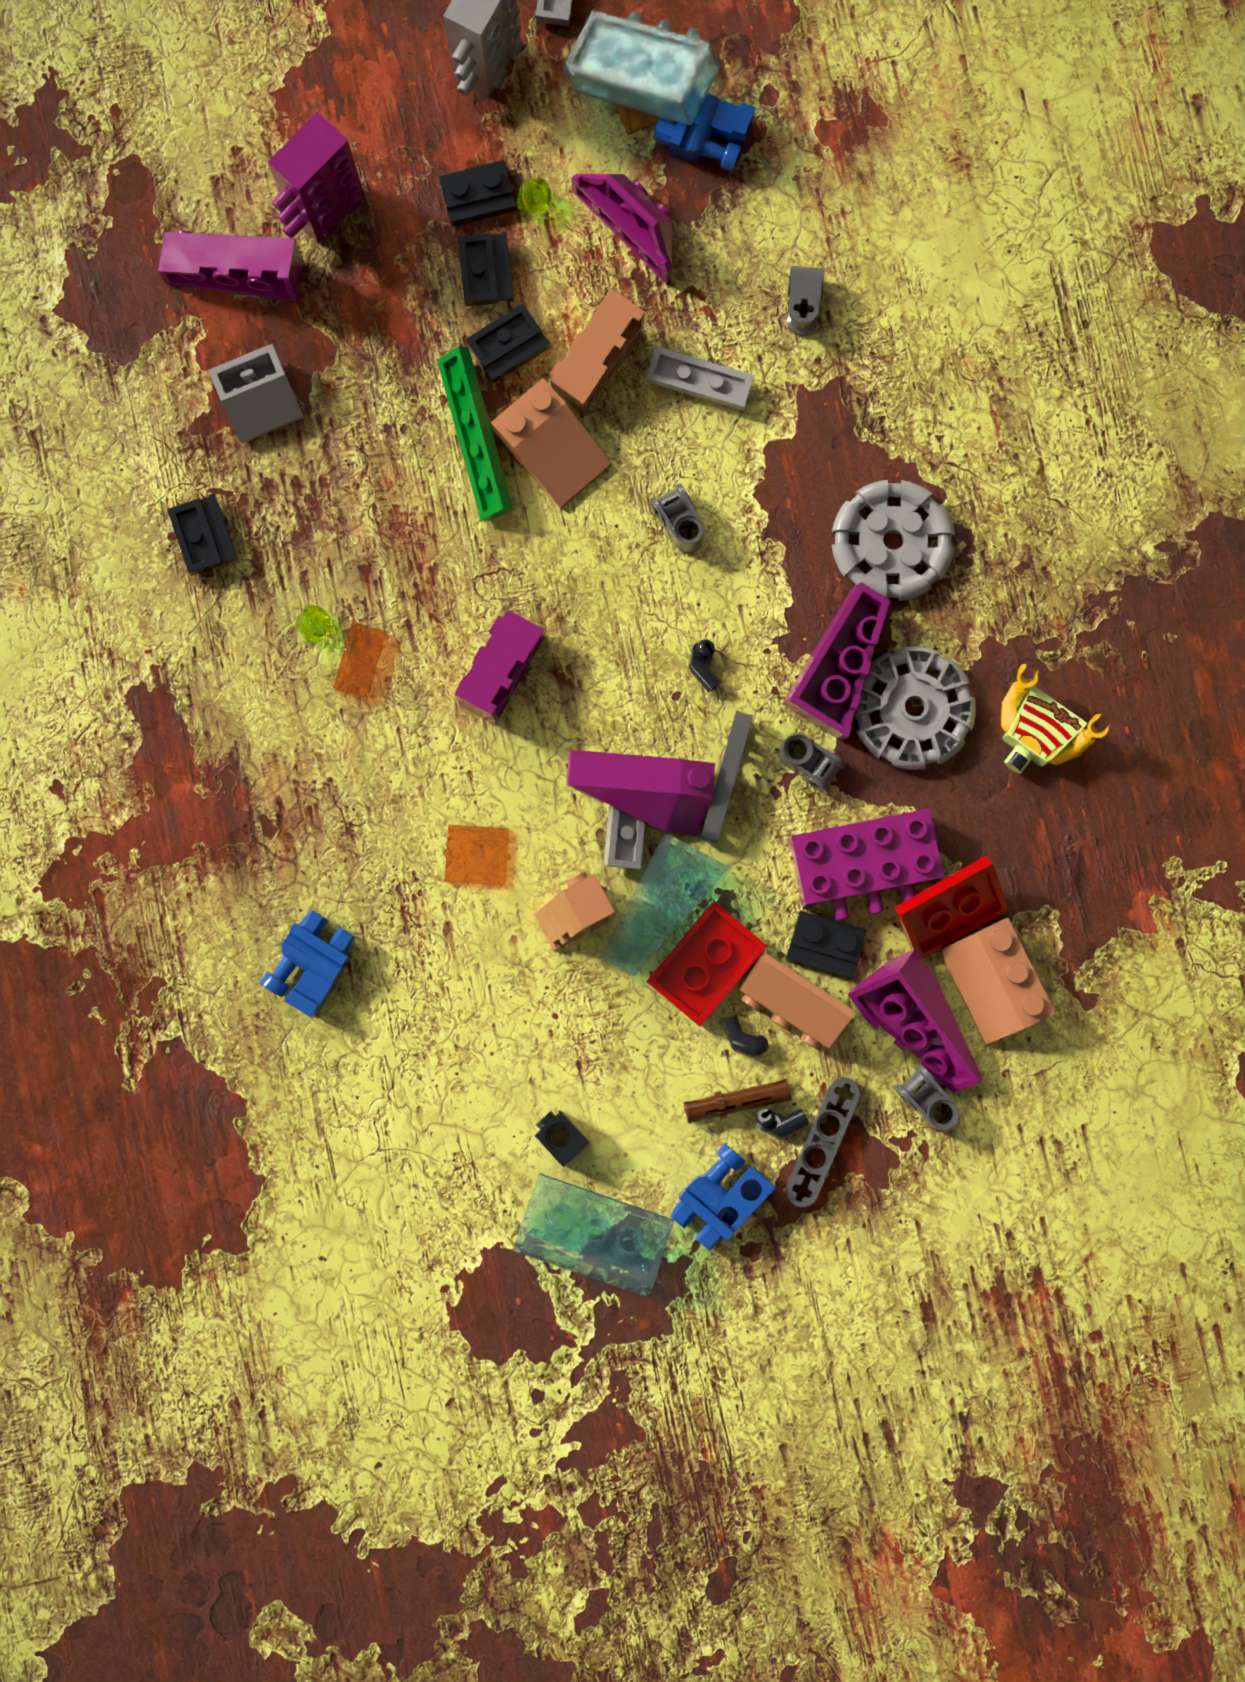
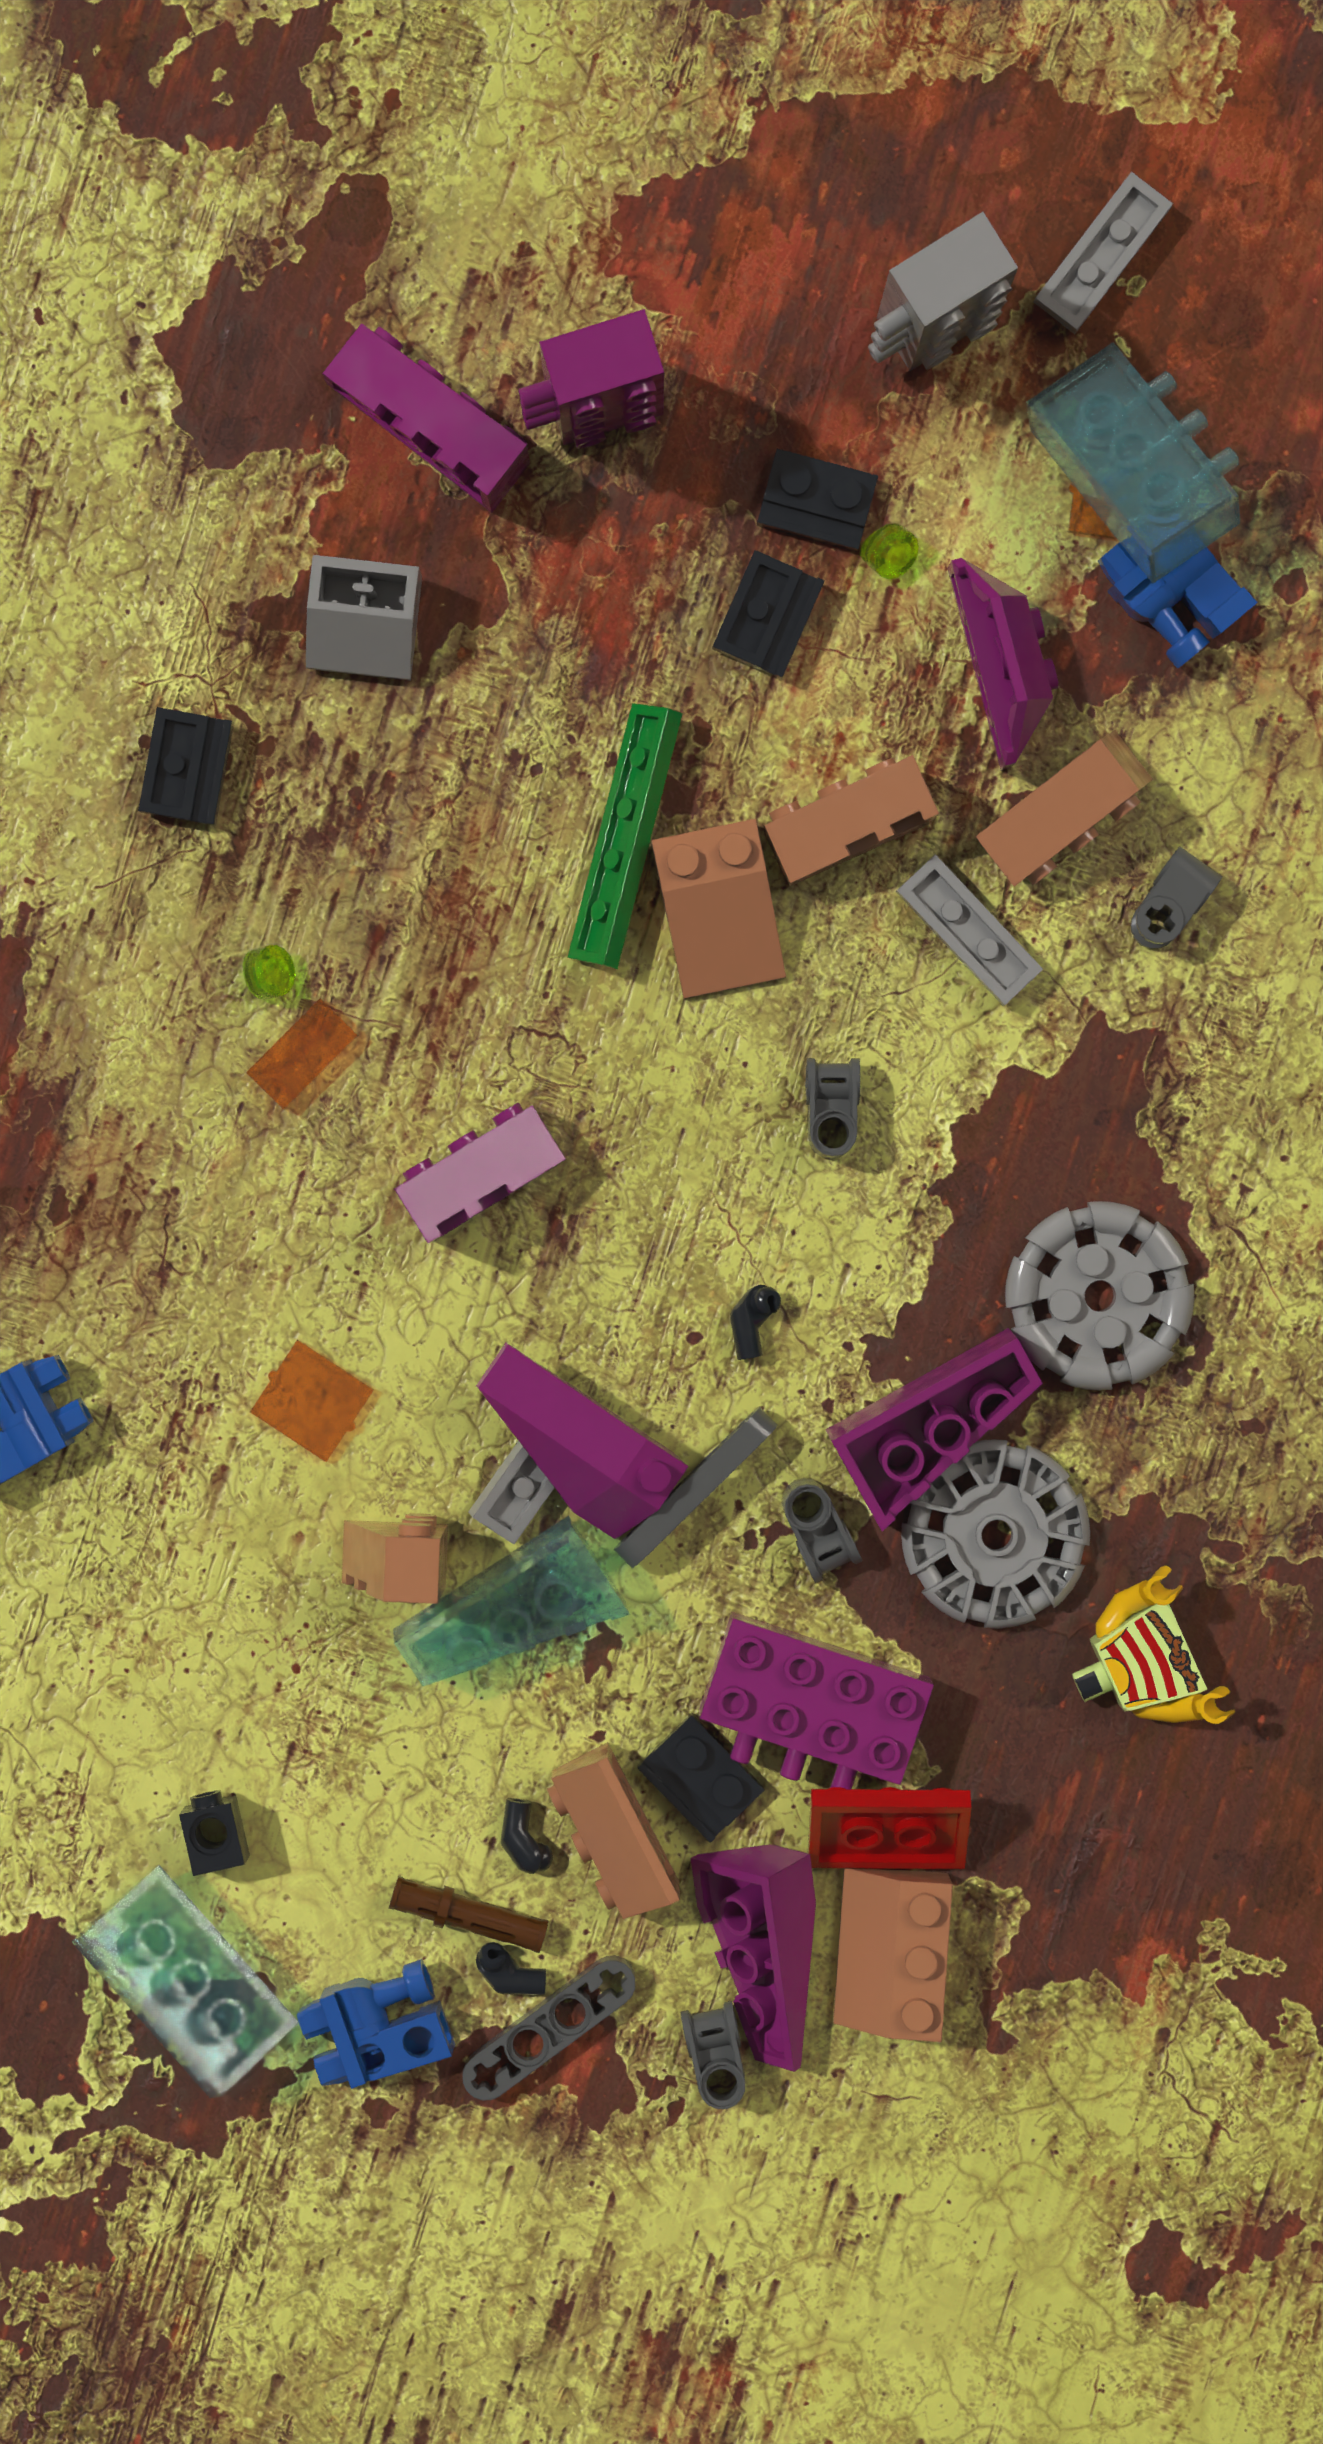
camera: 30 degrees right, 5 degrees up
black plate [466,303,550,383] -> none
red plate [646,901,767,1027] -> none
none -> nougat wedge [975,730,1153,886]

